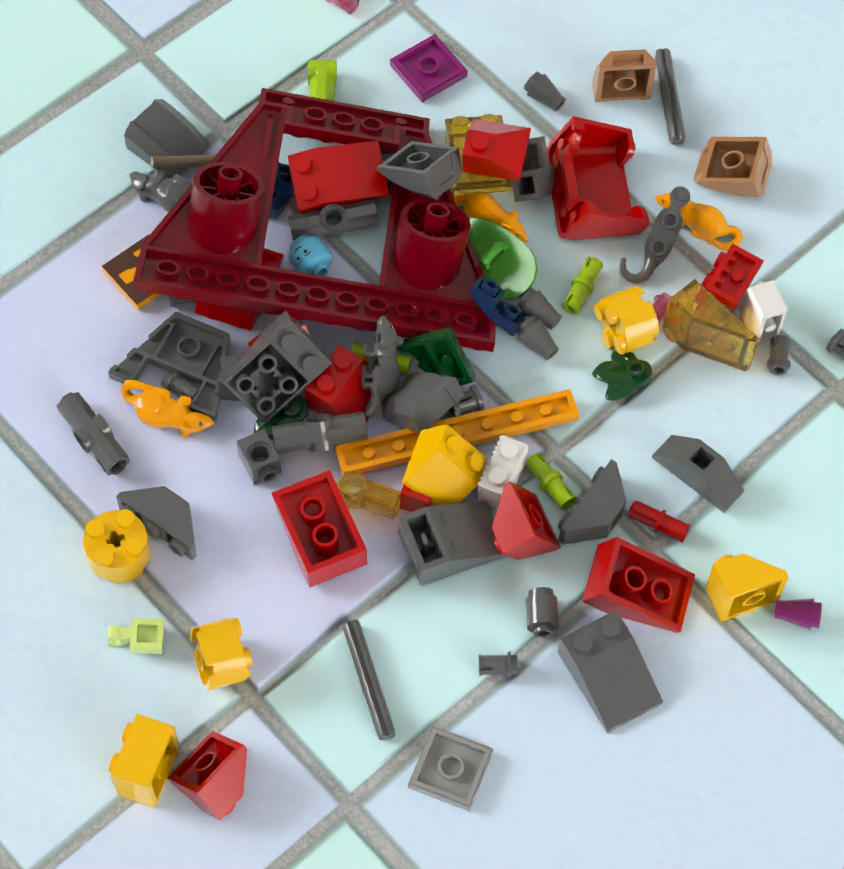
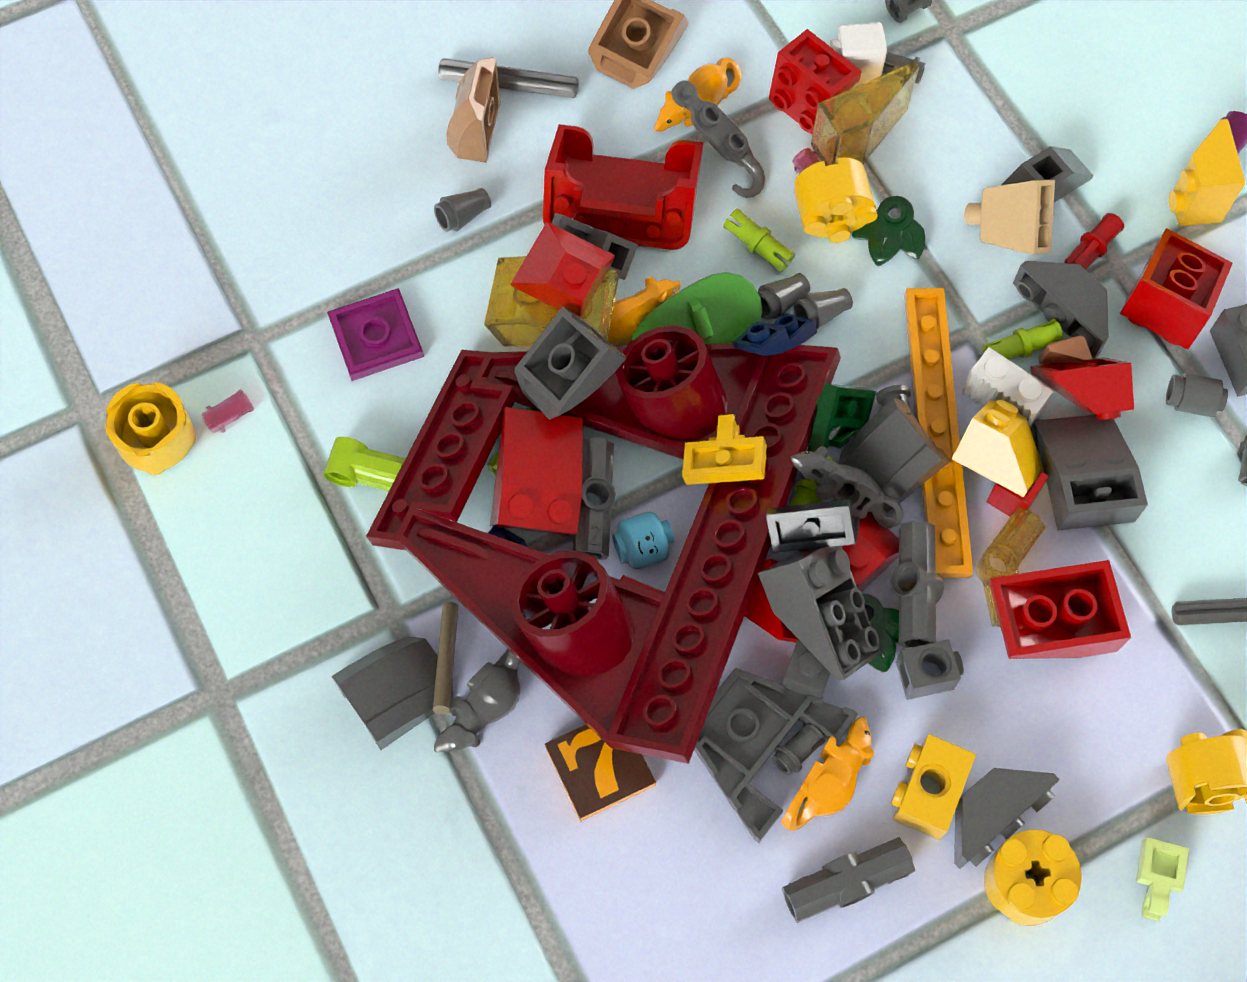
camera: 75 degrees left, 5 degrees up
none -> yellow hinge [682,414,767,485]
none -> panel [766,499,860,553]
none -> yellow brick [891,734,976,840]
none -> tan torso [964,180,1055,254]
none -> nougat slope [1038,335,1092,364]

